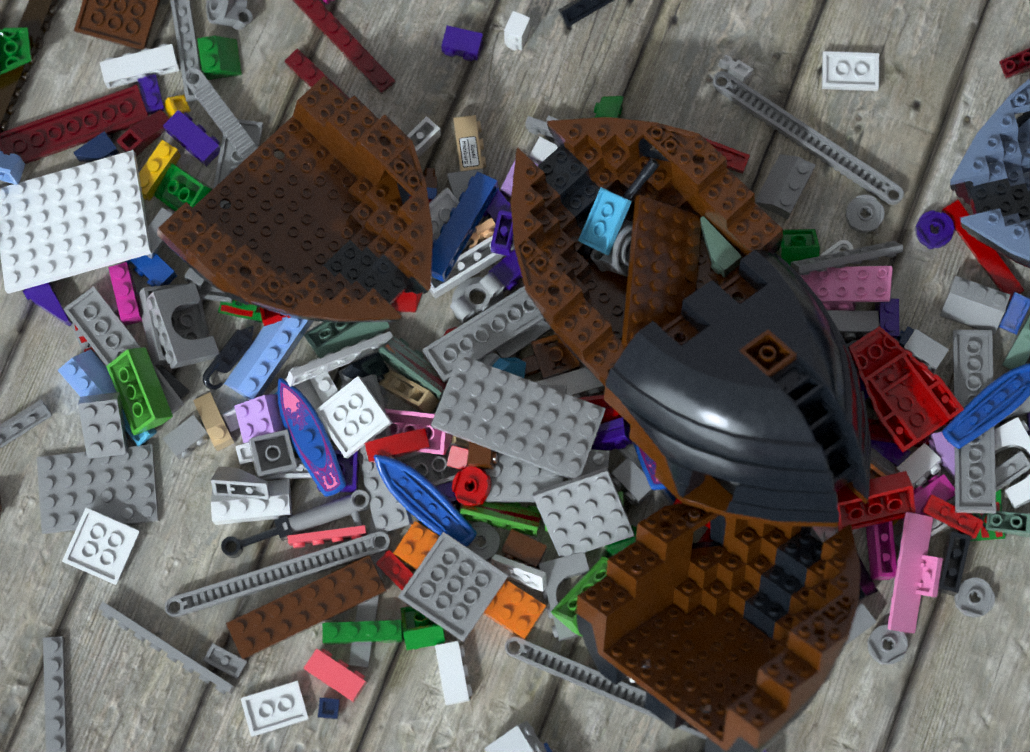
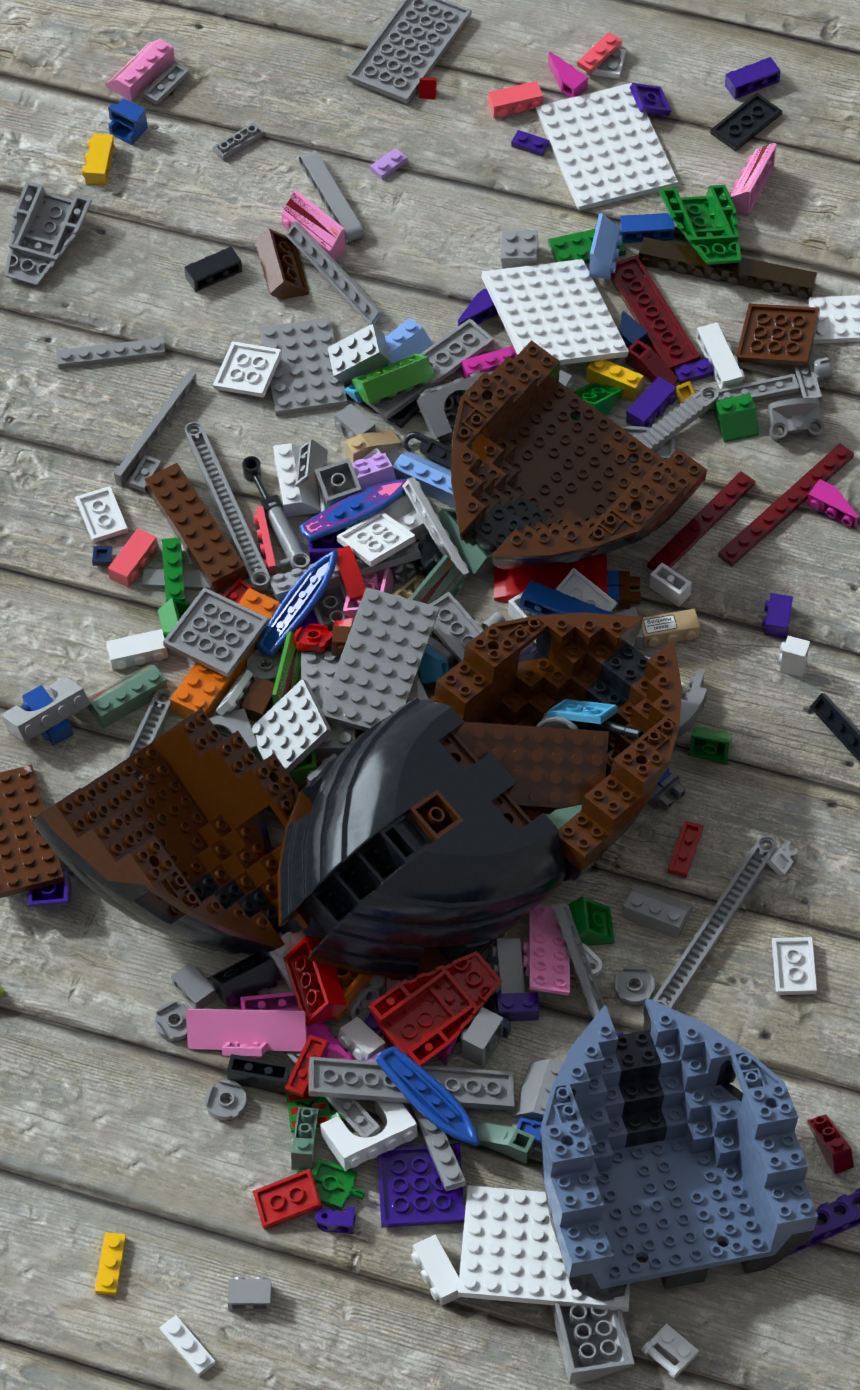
camera: 85 degrees right, 20 degrees down
none -> sand green slope [87,664,168,729]

